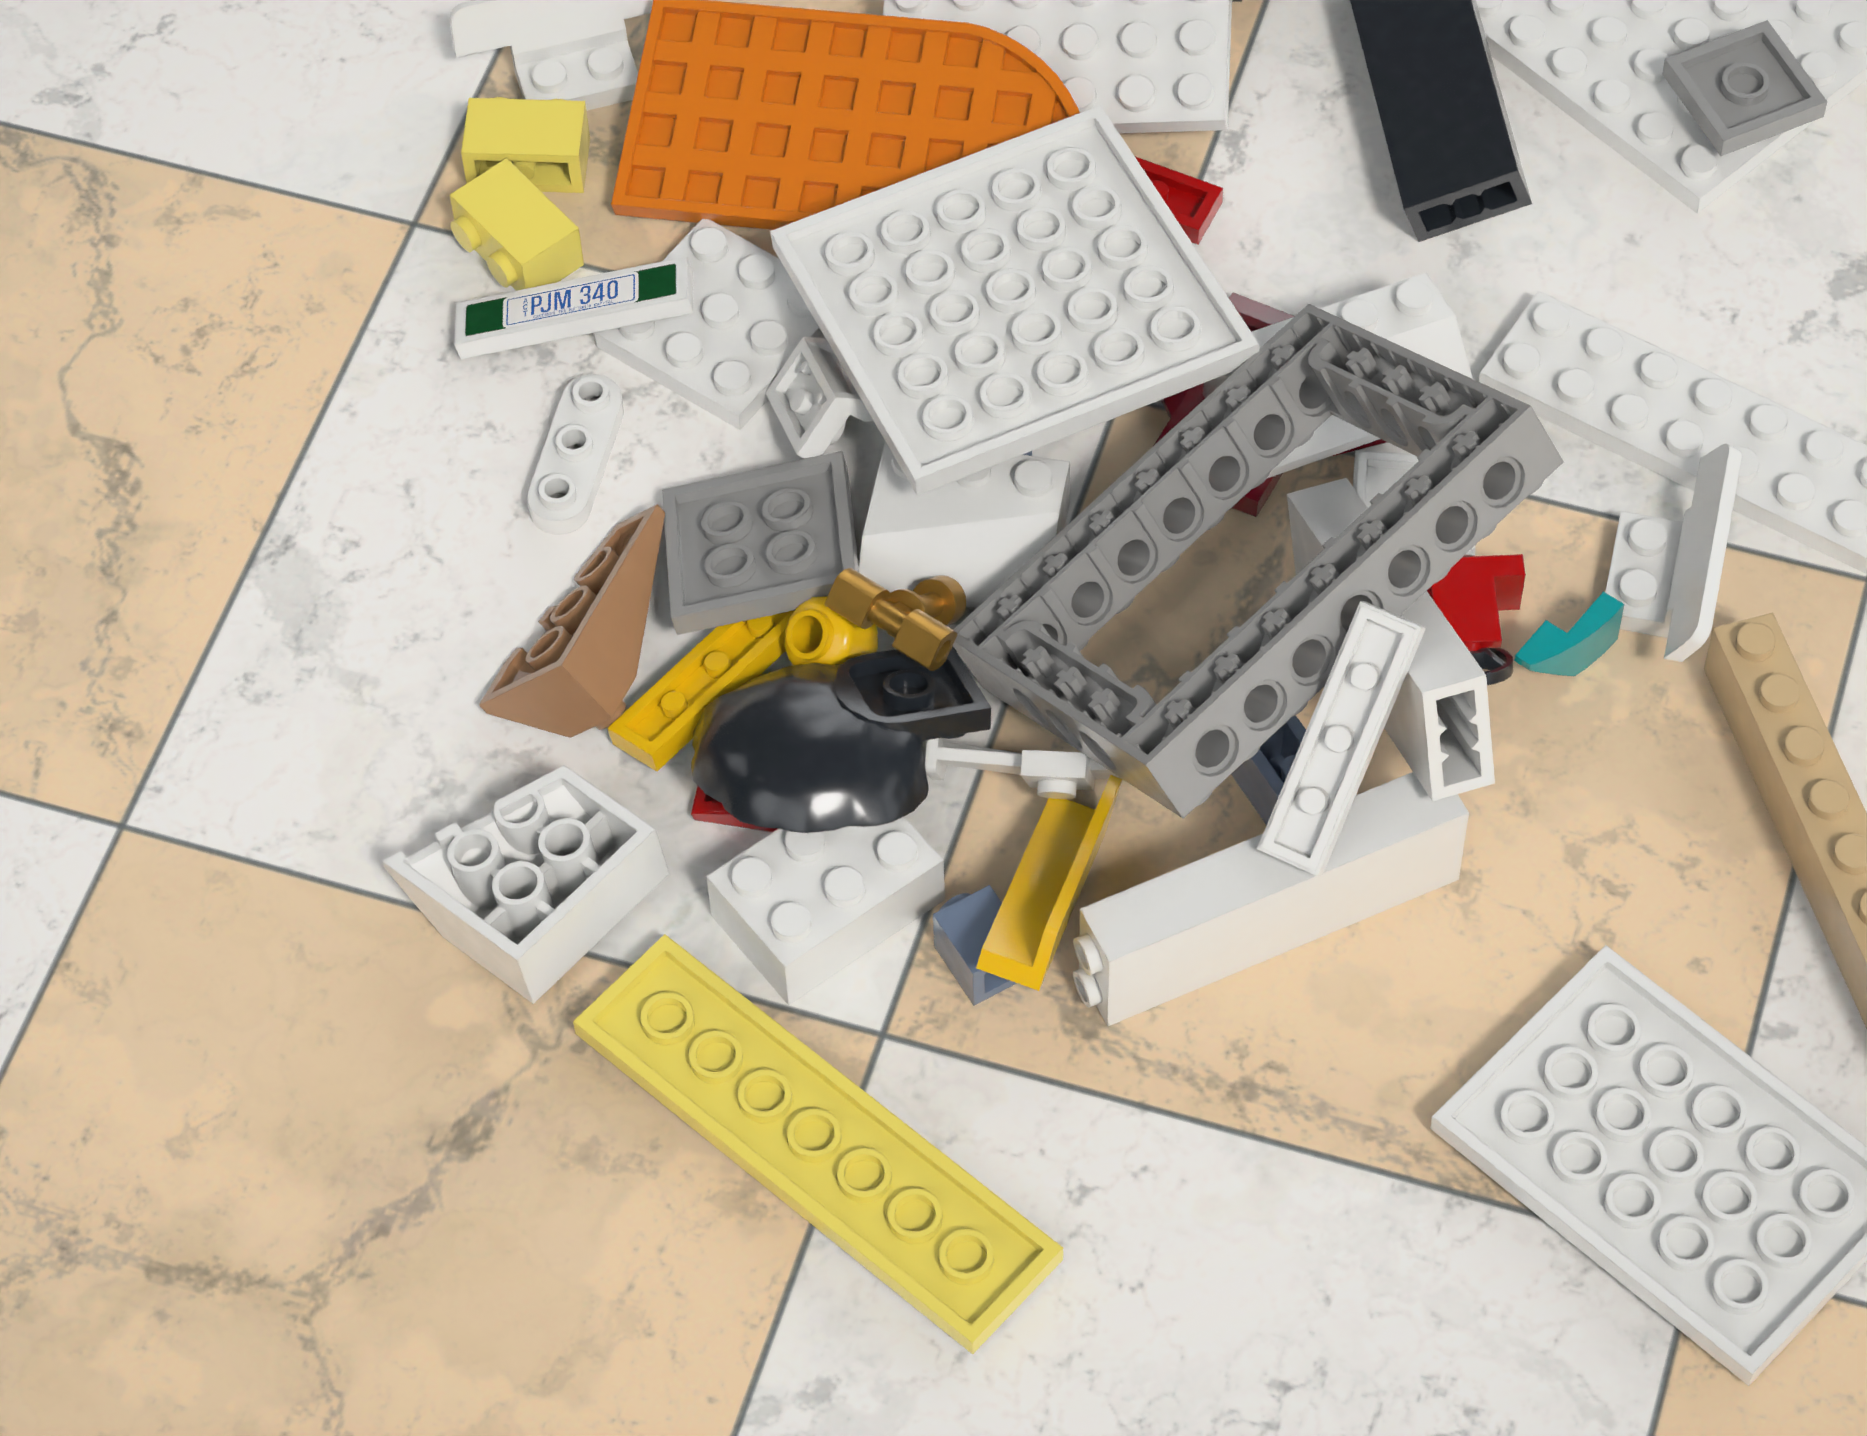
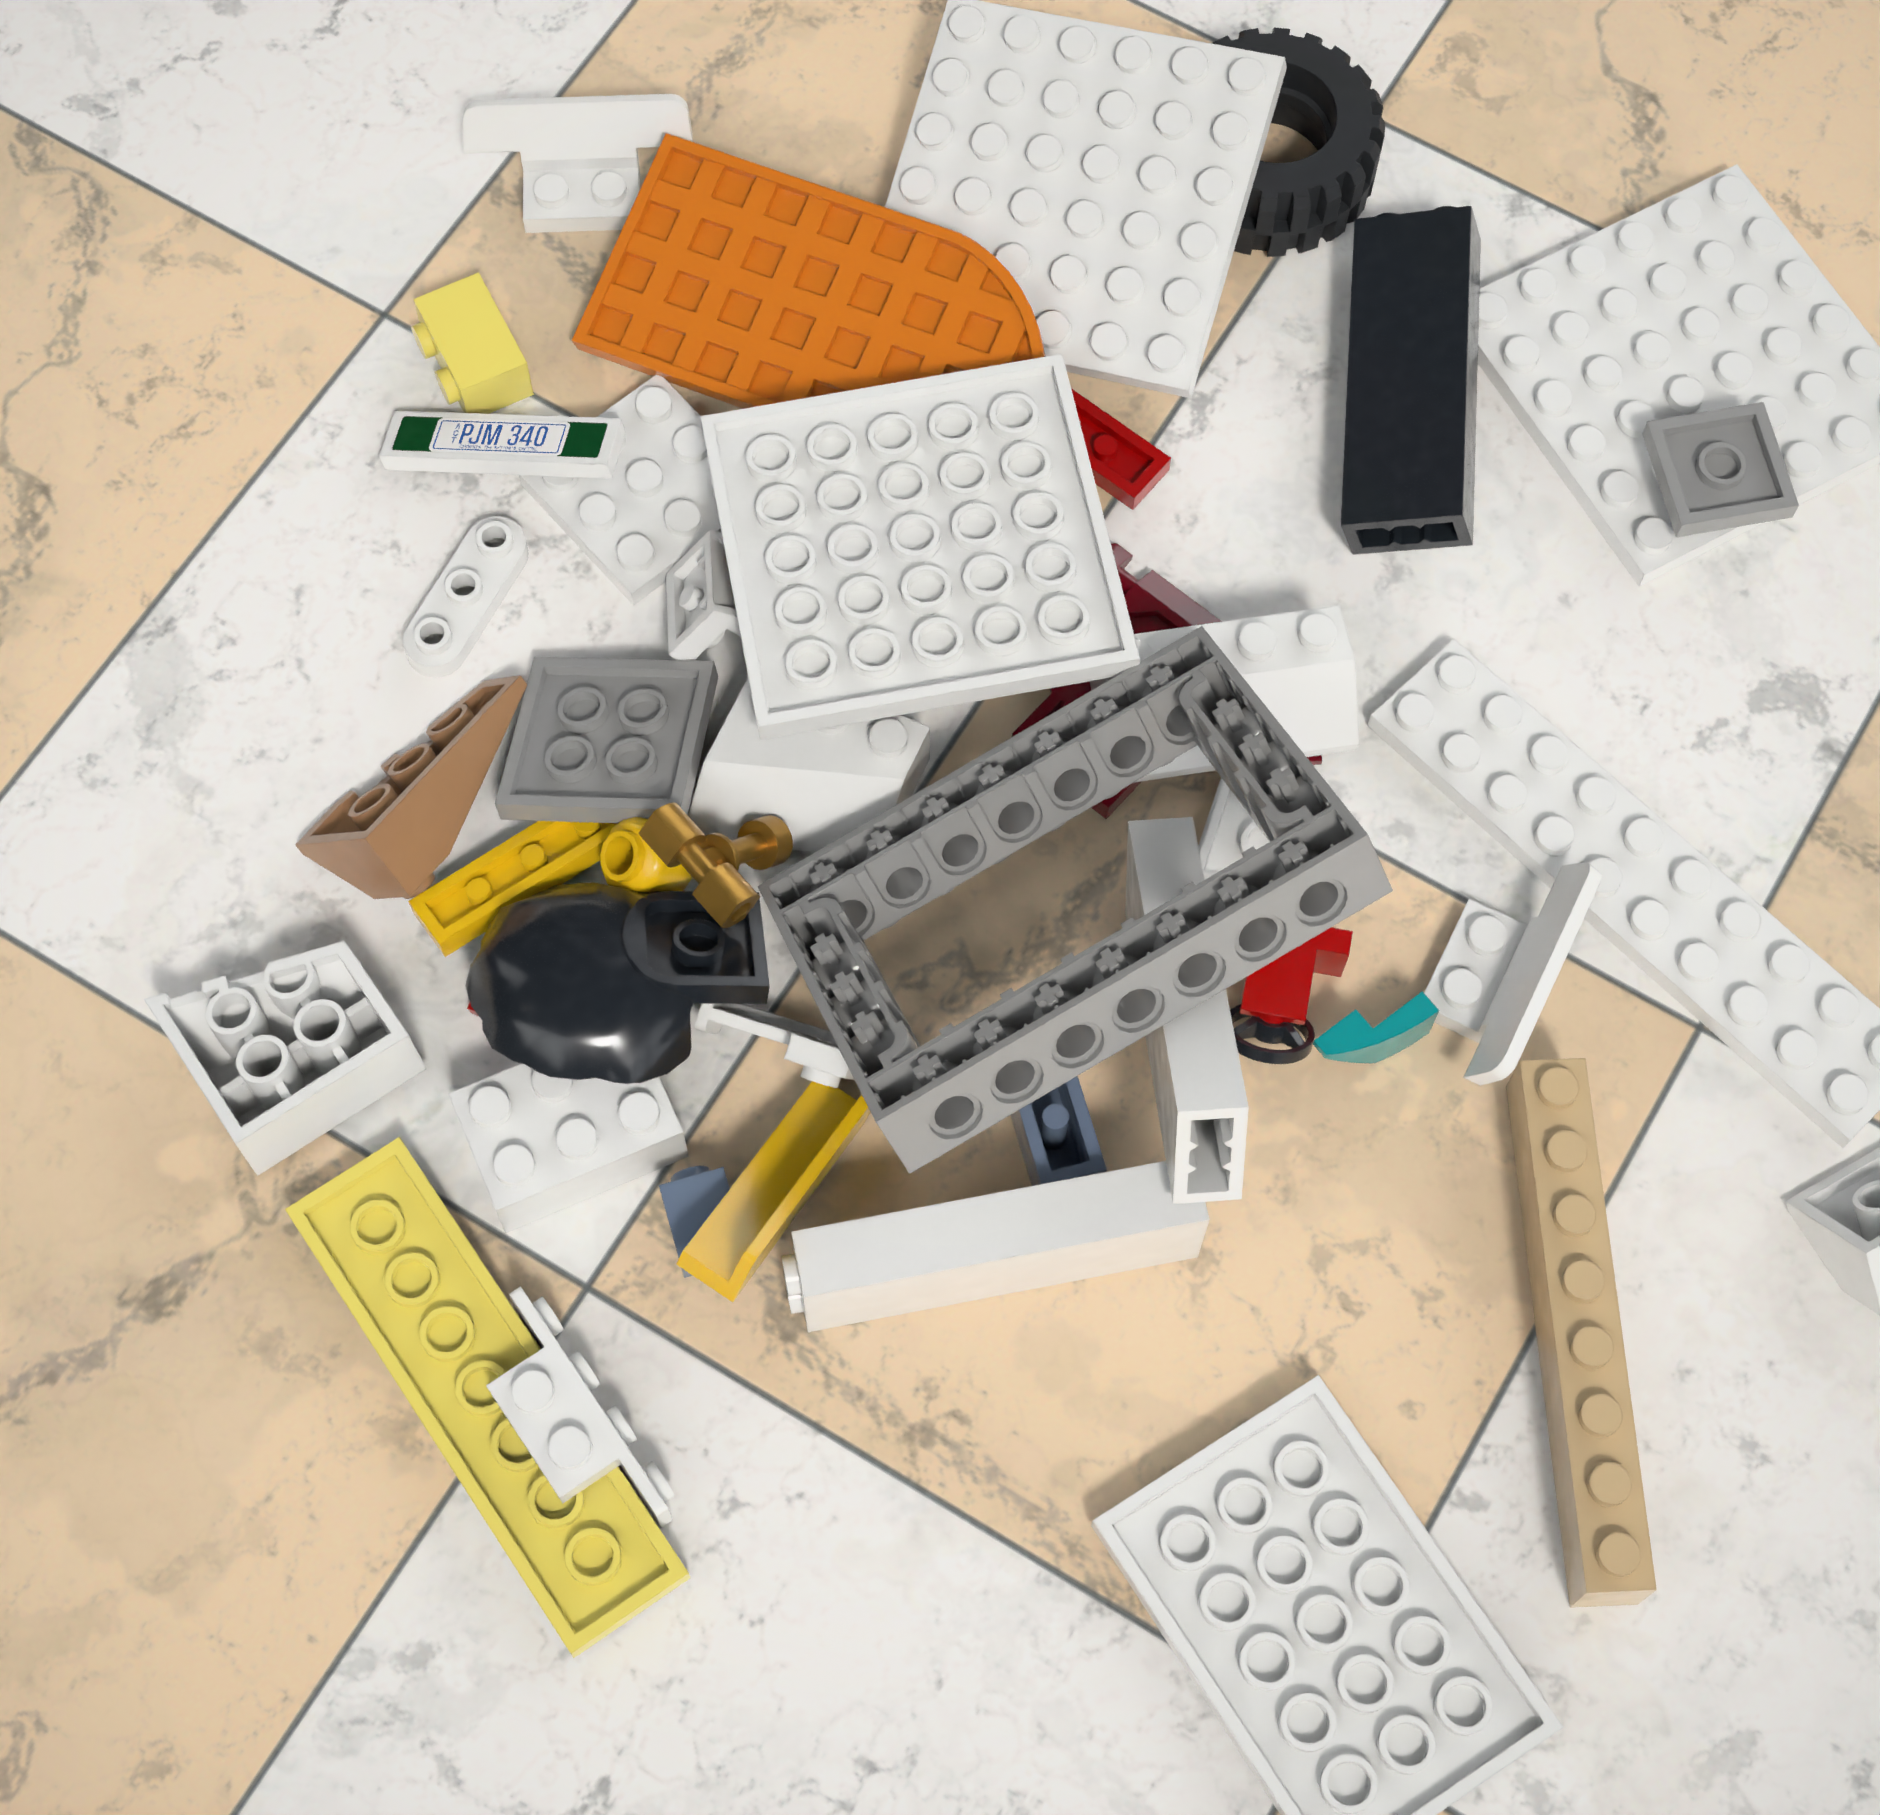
camera: 10 degrees right, 10 degrees up
light yellow brick [461,97,590,193] -> none
white tile [1257,601,1426,876] -> none
none -> white bracket [486,1286,675,1528]

